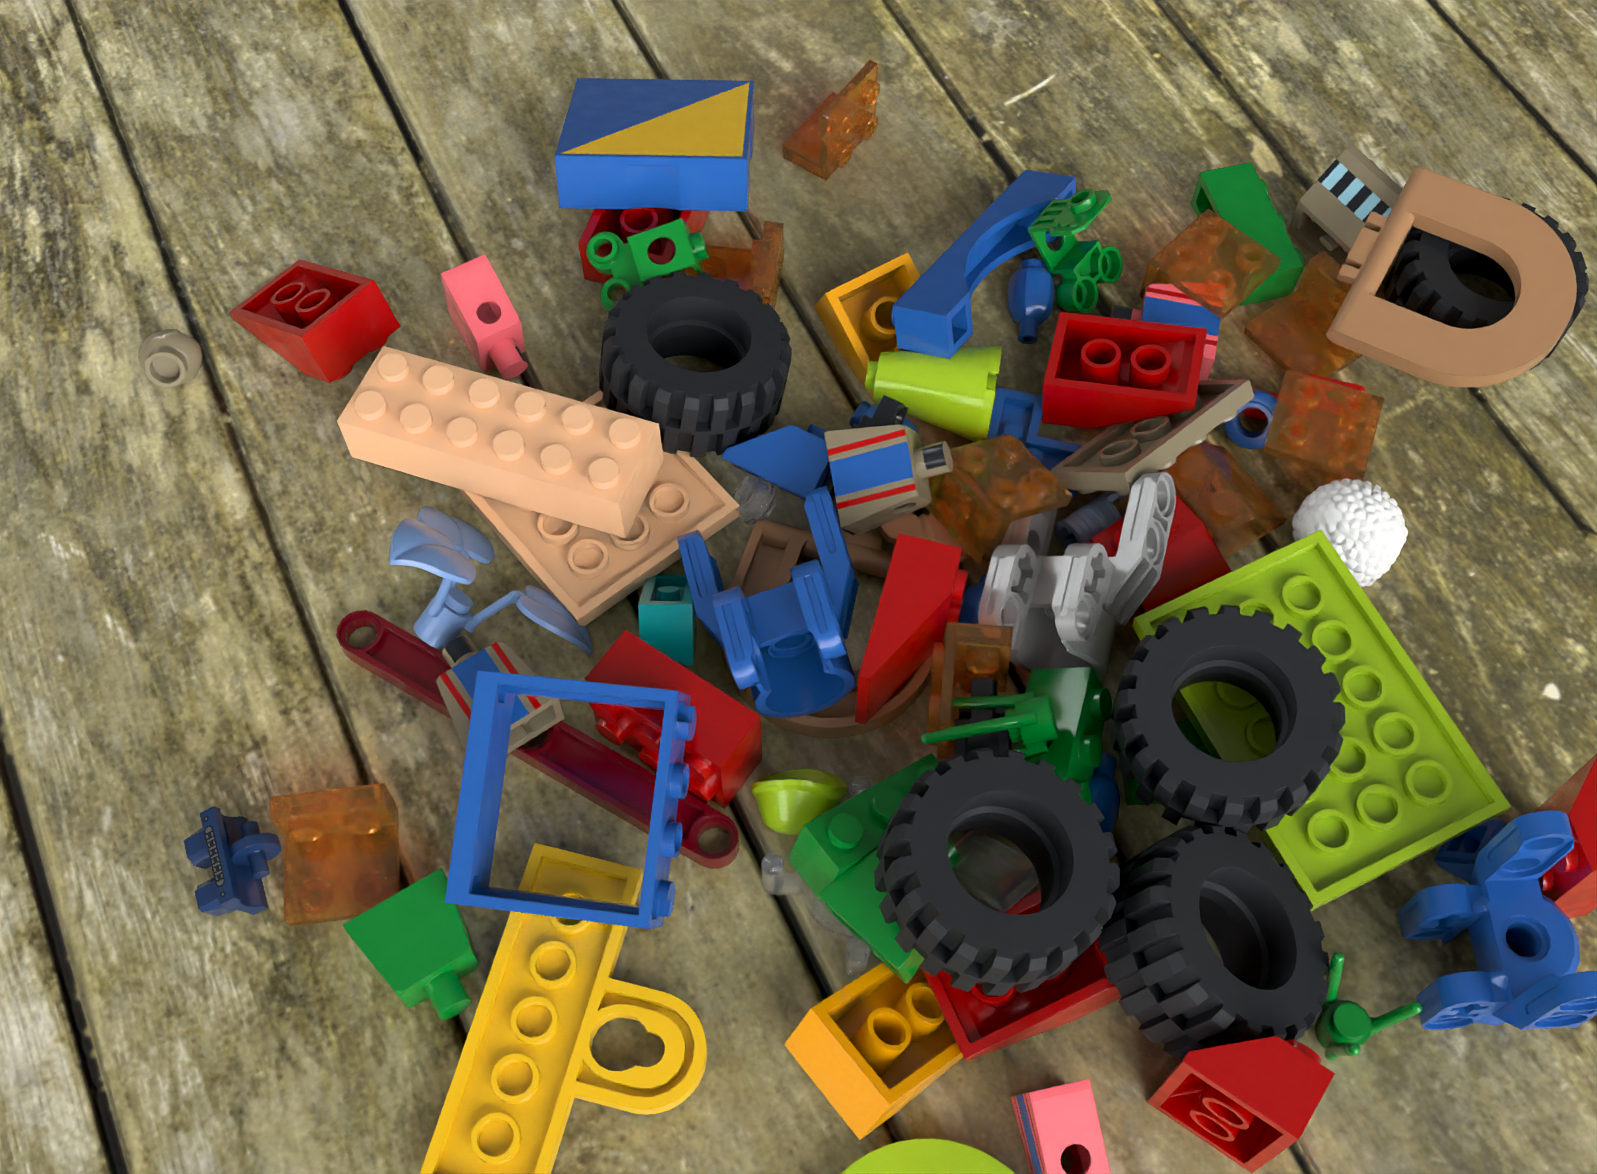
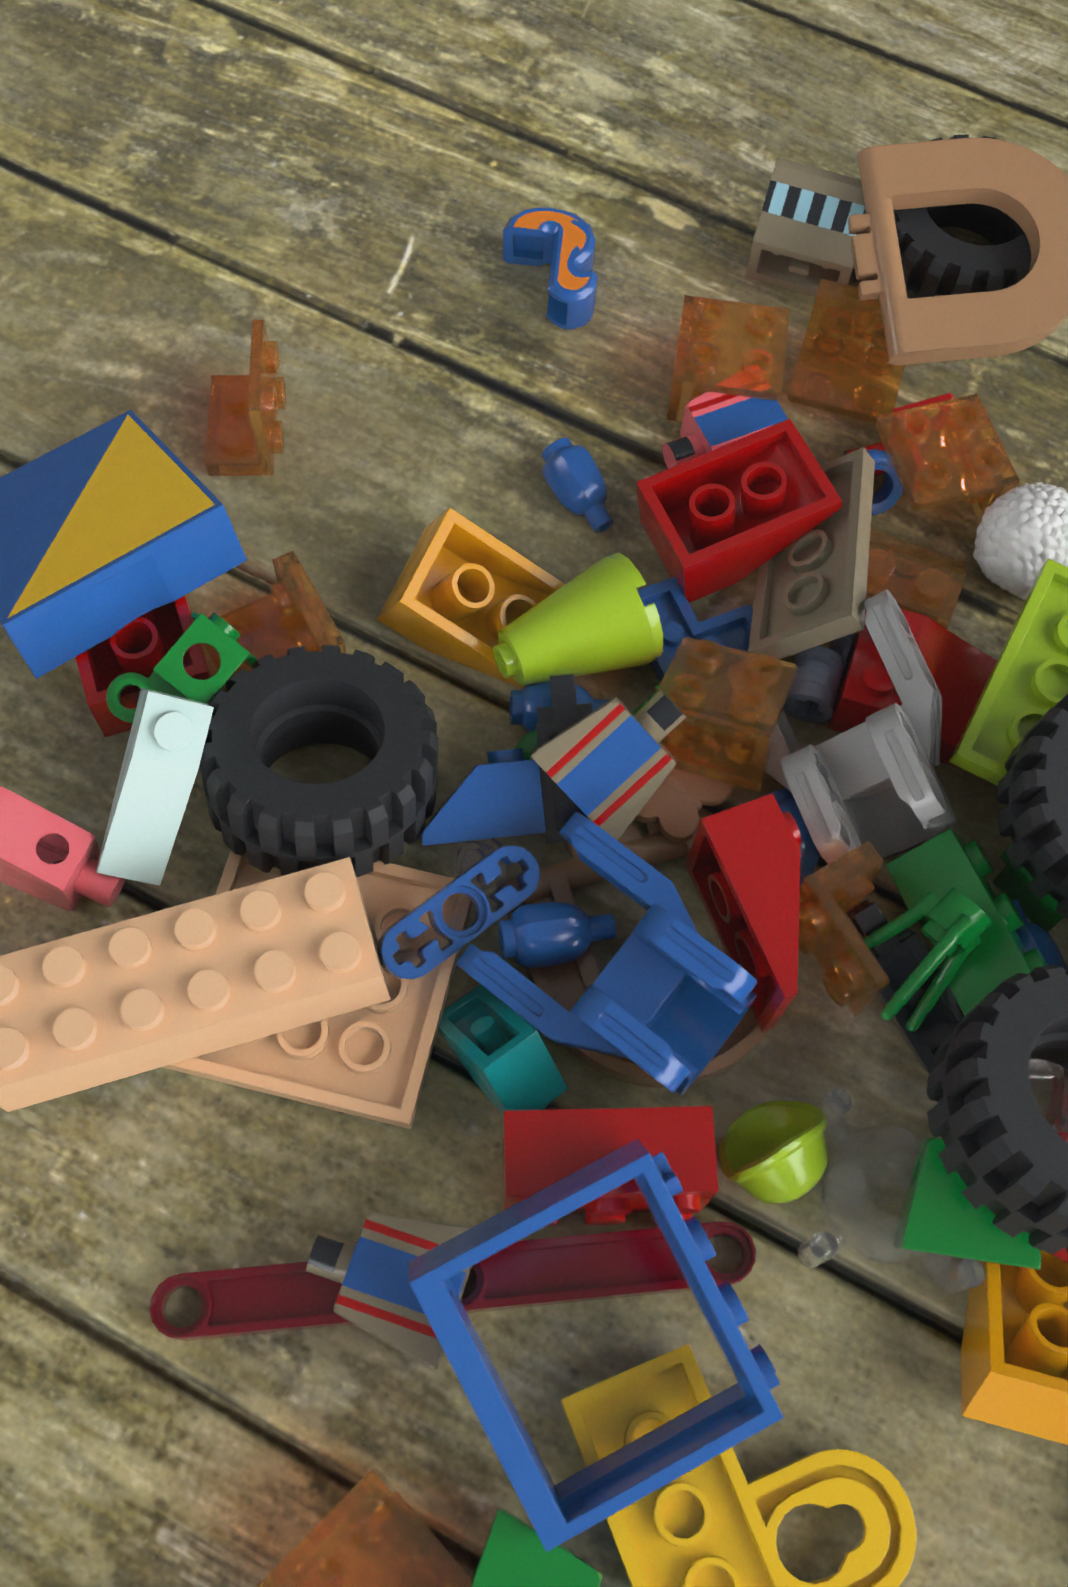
camera: 40 degrees left, 5 degrees up
medium blue plant [389,506,593,658] -> none
green arch [788,753,939,903] -> none
blue arch [891,170,1076,359] -> none
green piece [1027,189,1123,313] -> none
green brick [1191,162,1304,306] -> none
none -> light aqua slope [96,687,214,886]
none -> blue beam [377,846,540,979]
none -> blue plant [498,902,616,968]
none -> blue animal [503,208,598,329]

